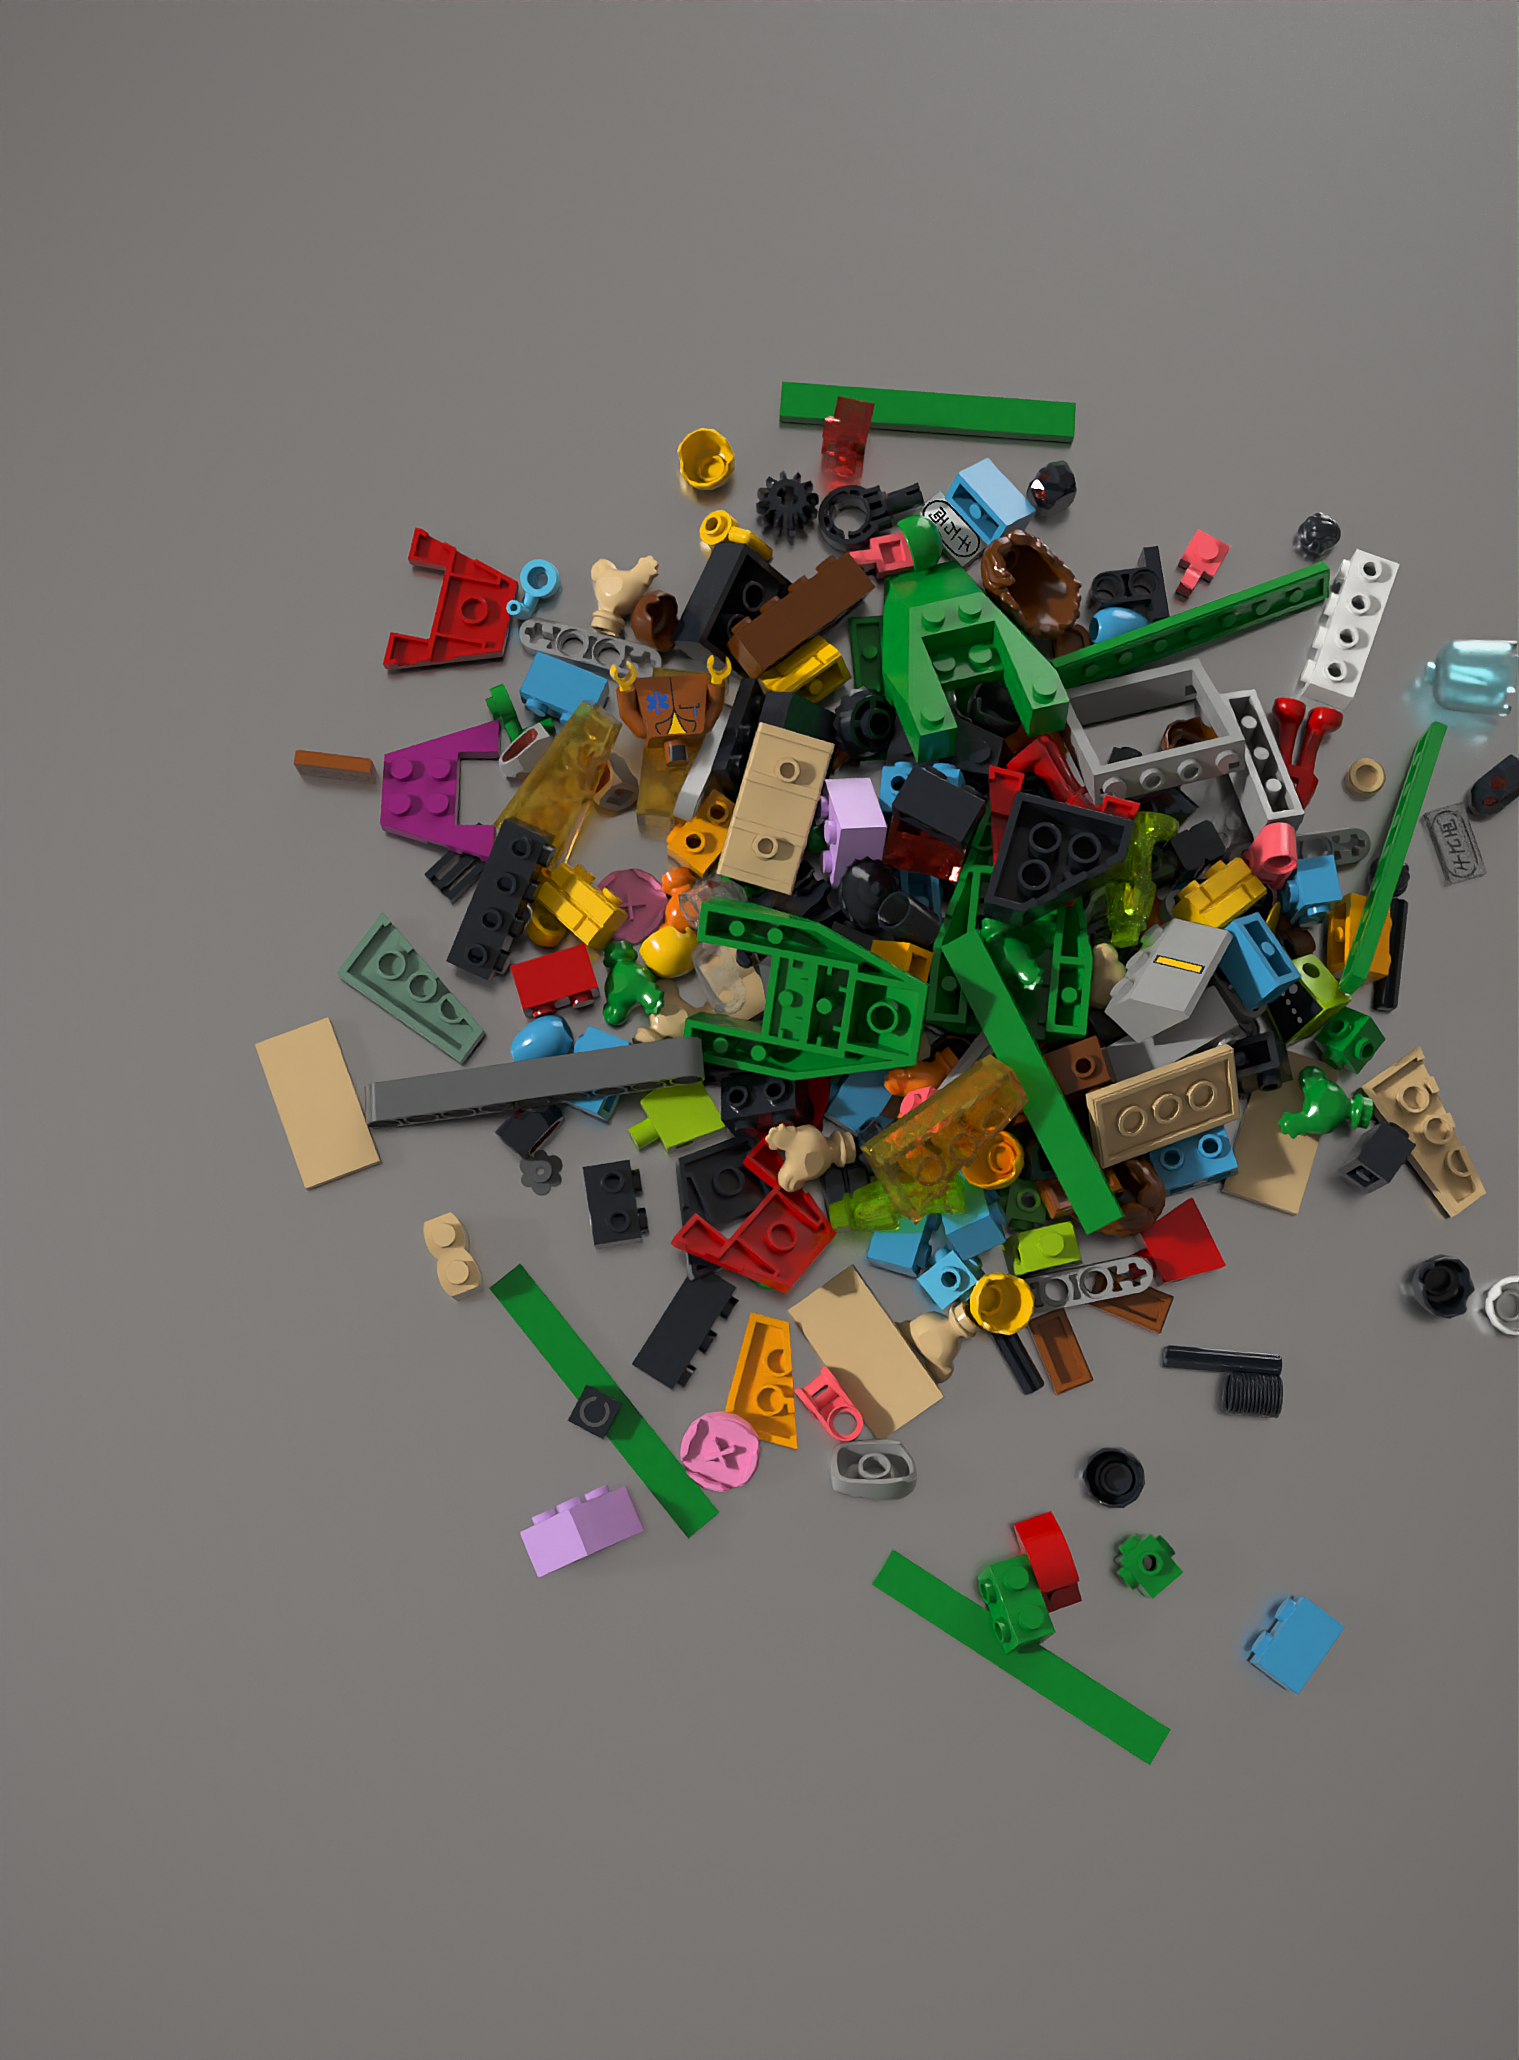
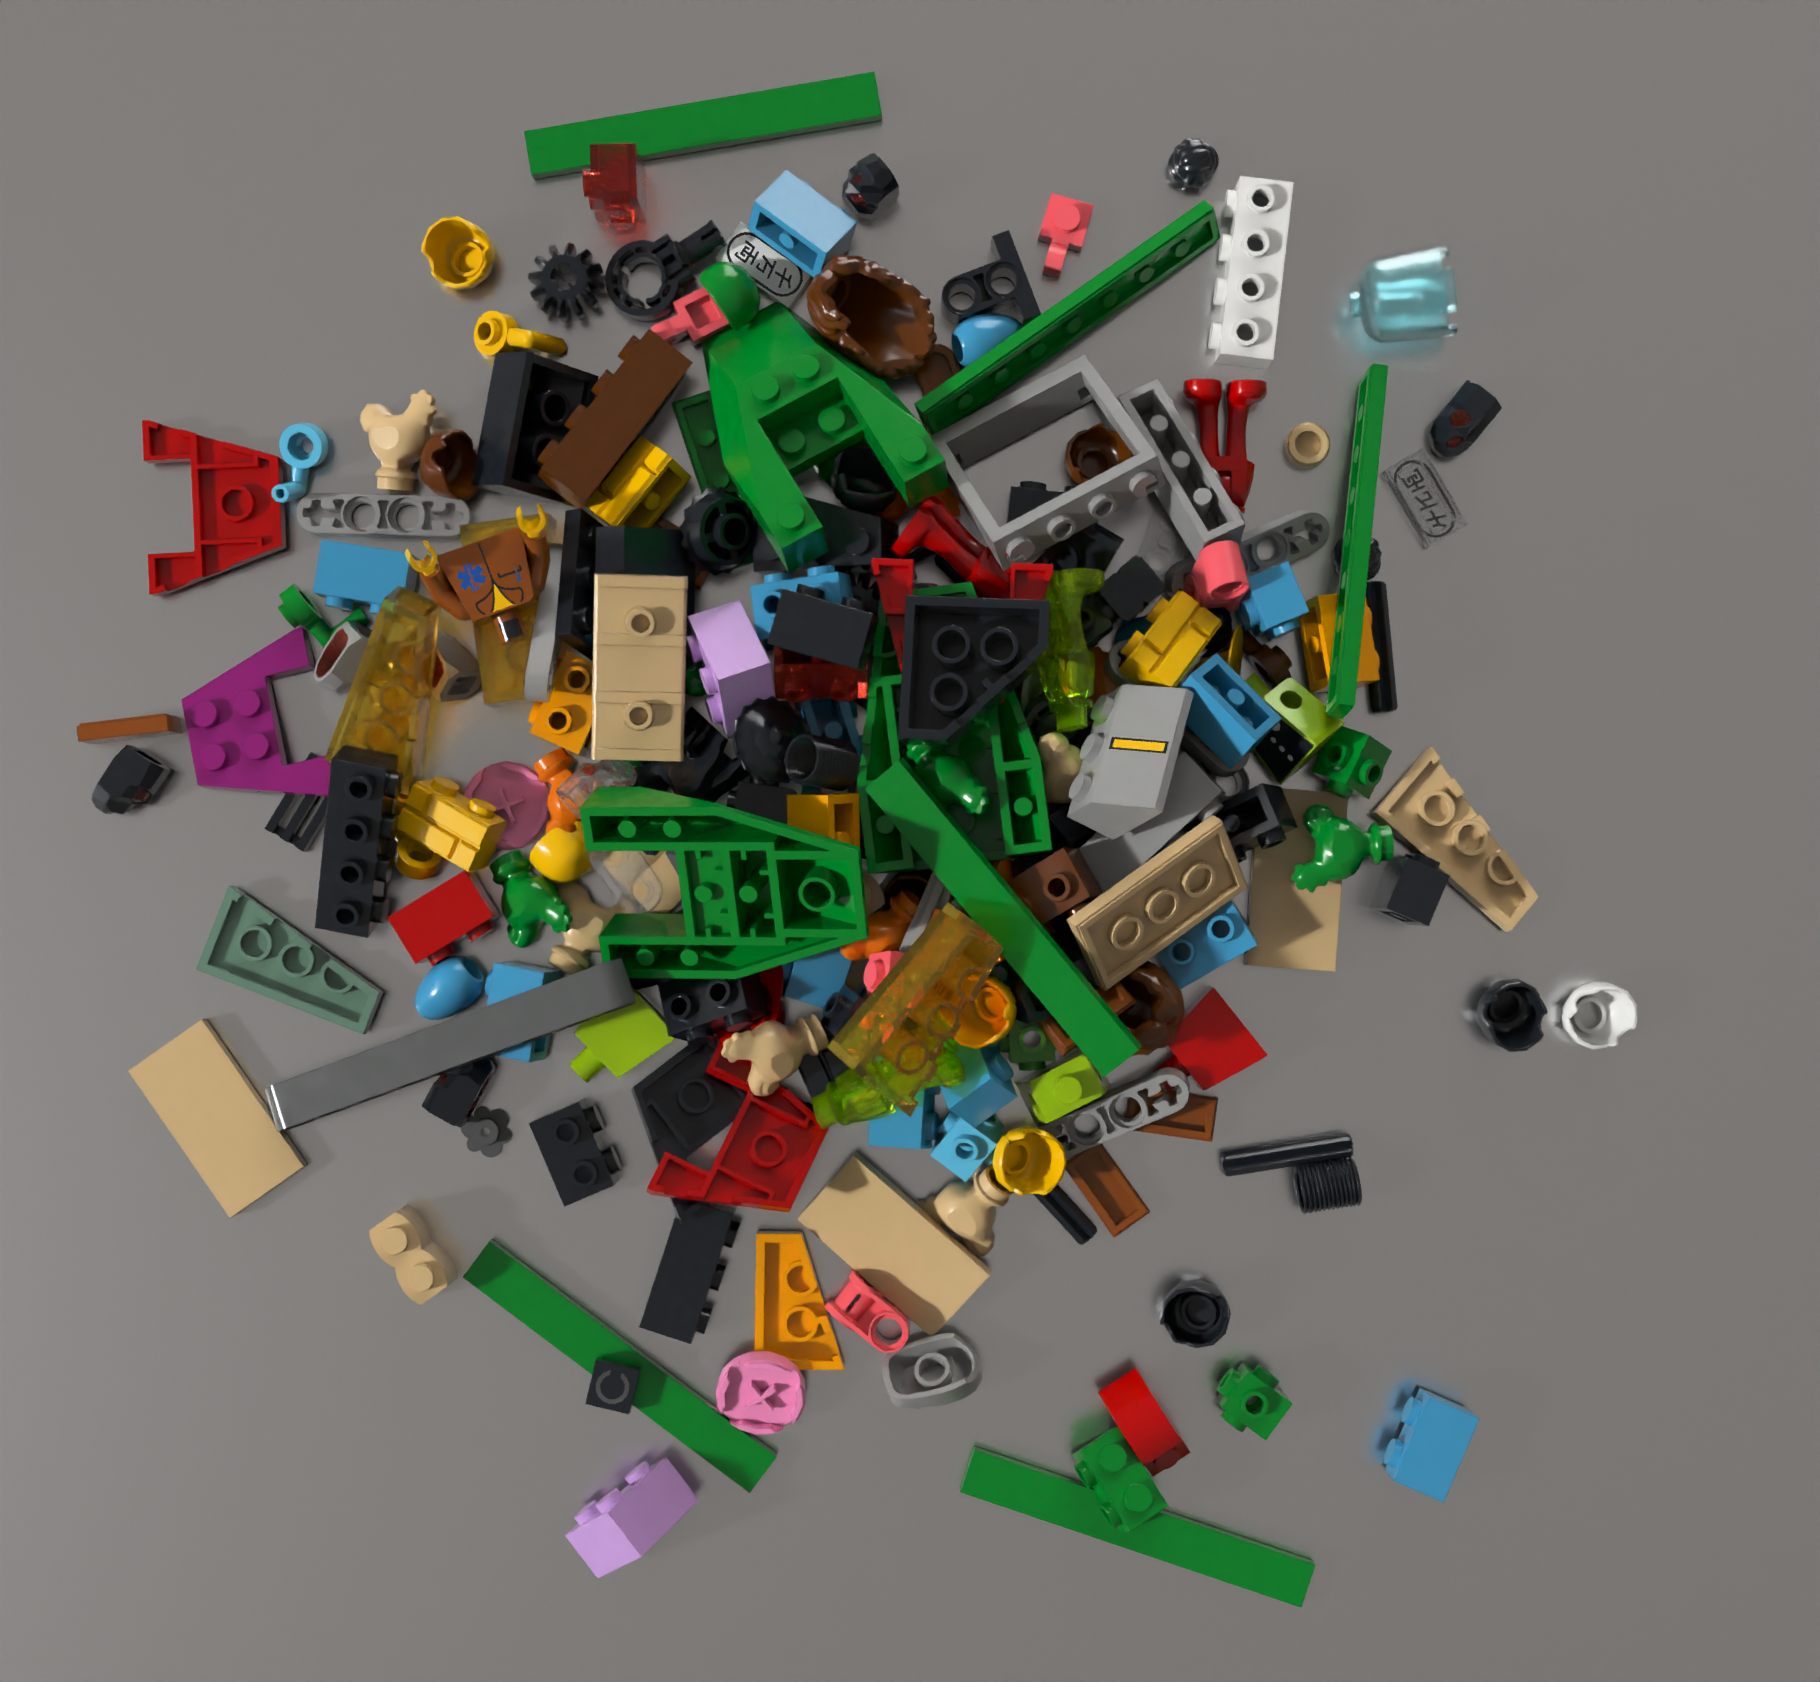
camera: 15 degrees left, 10 degrees up
none -> black rock [92,745,171,814]

